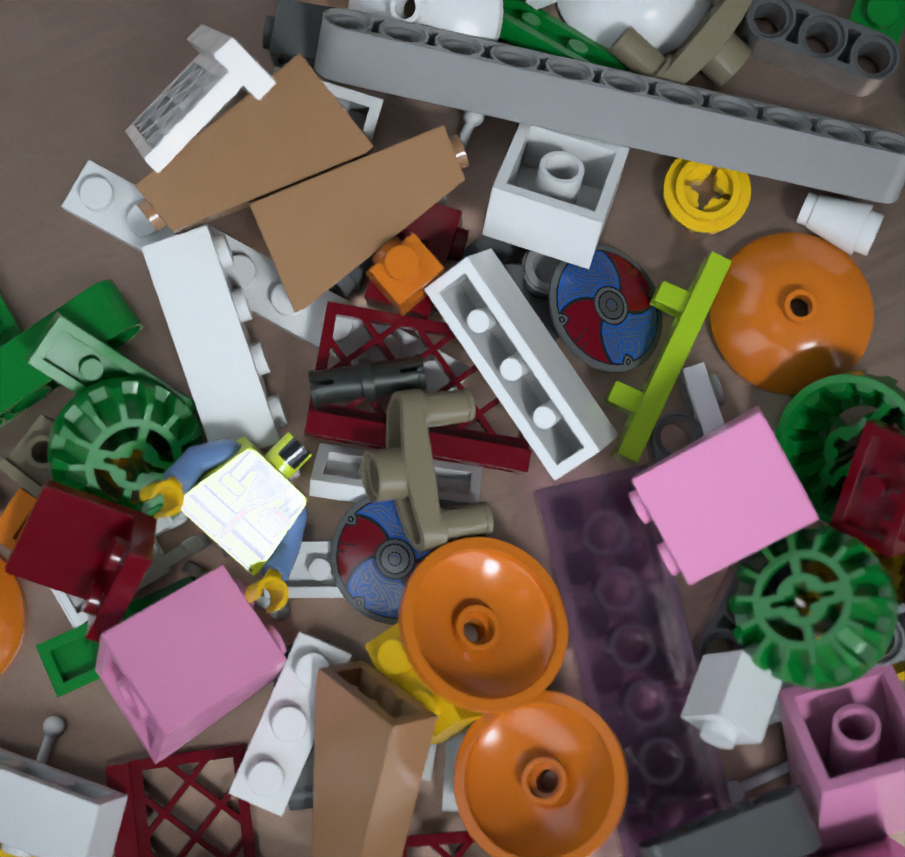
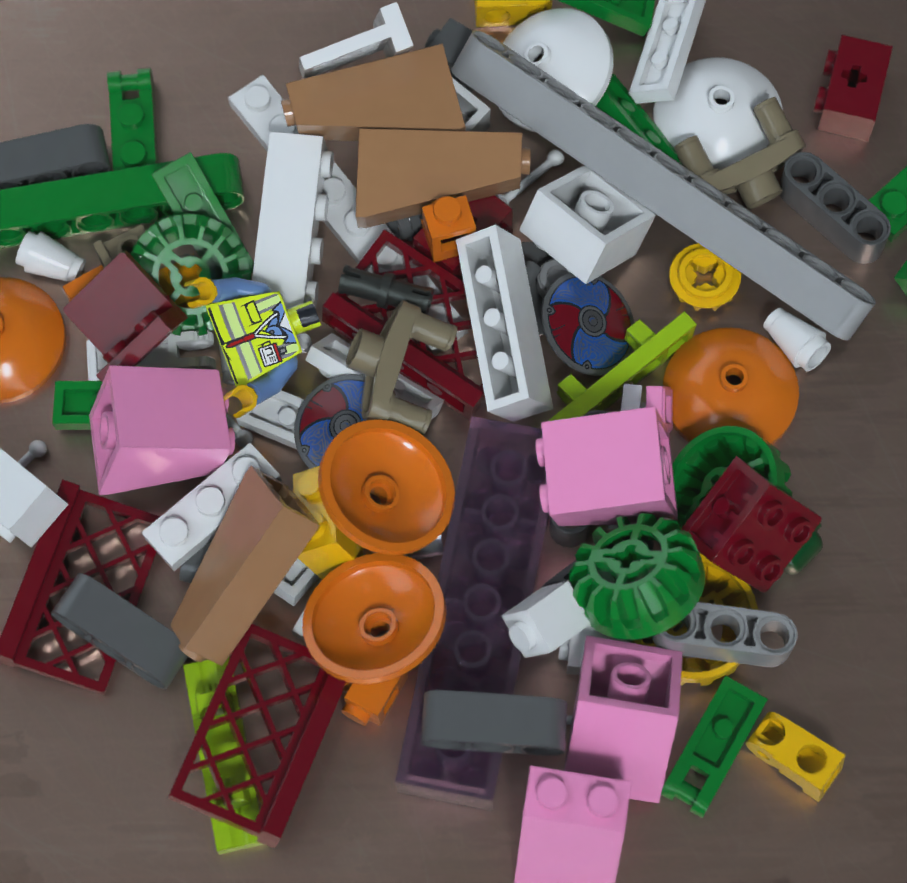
camera: 25 degrees right, 15 degrees down
none -> bright pink tile [646,386,673,433]

